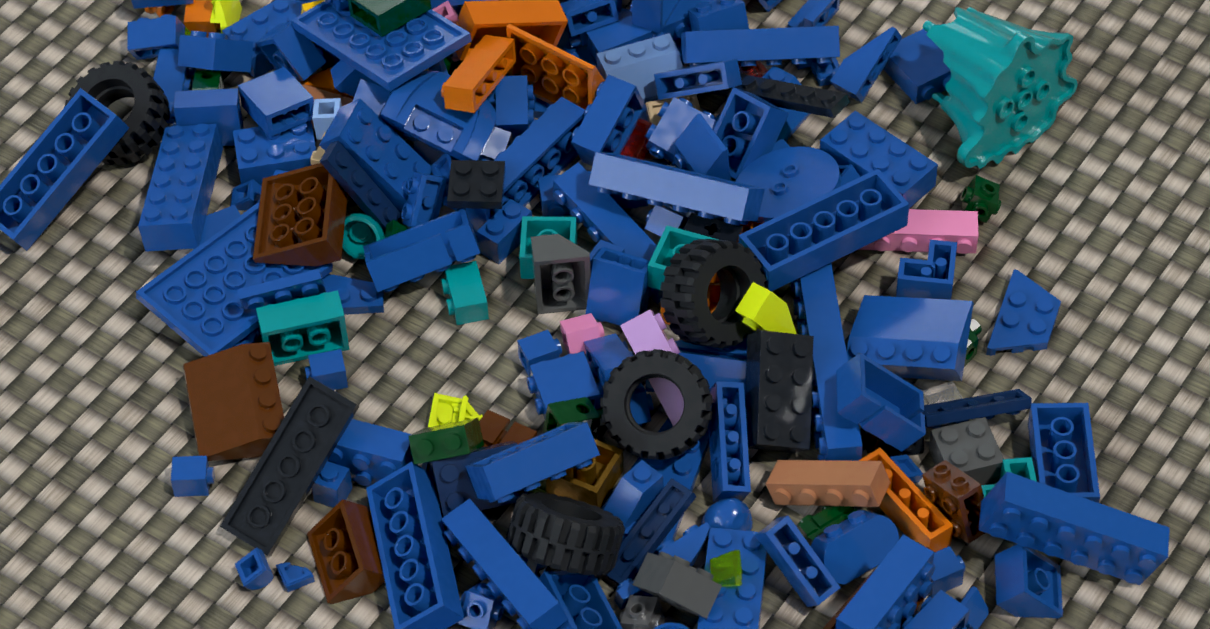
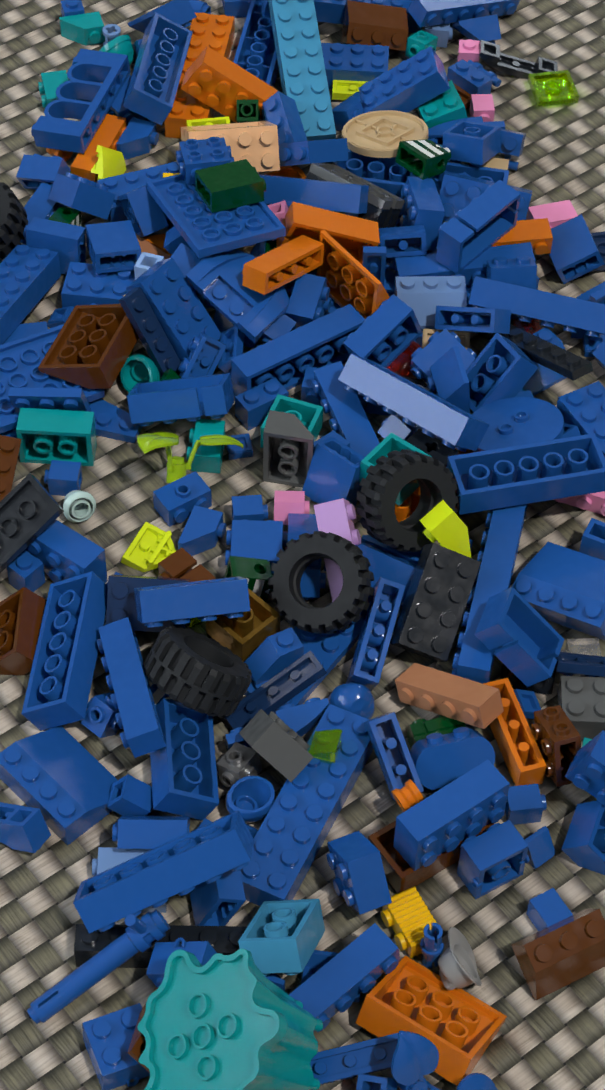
camera: 15 degrees right, 0 degrees up
dark green brick [408,418,484,464] -> none
black plate [447,160,506,209] -> none
none -> light aqua cone [63,490,96,523]
none -> lime plant [137,432,243,483]
none -> blue brick [153,471,212,527]
none -> blue slope [178,505,227,556]
none -> blue tile [226,433,253,460]
none -> blue plate [362,246,386,286]
none -> orange wheel [391,779,424,812]

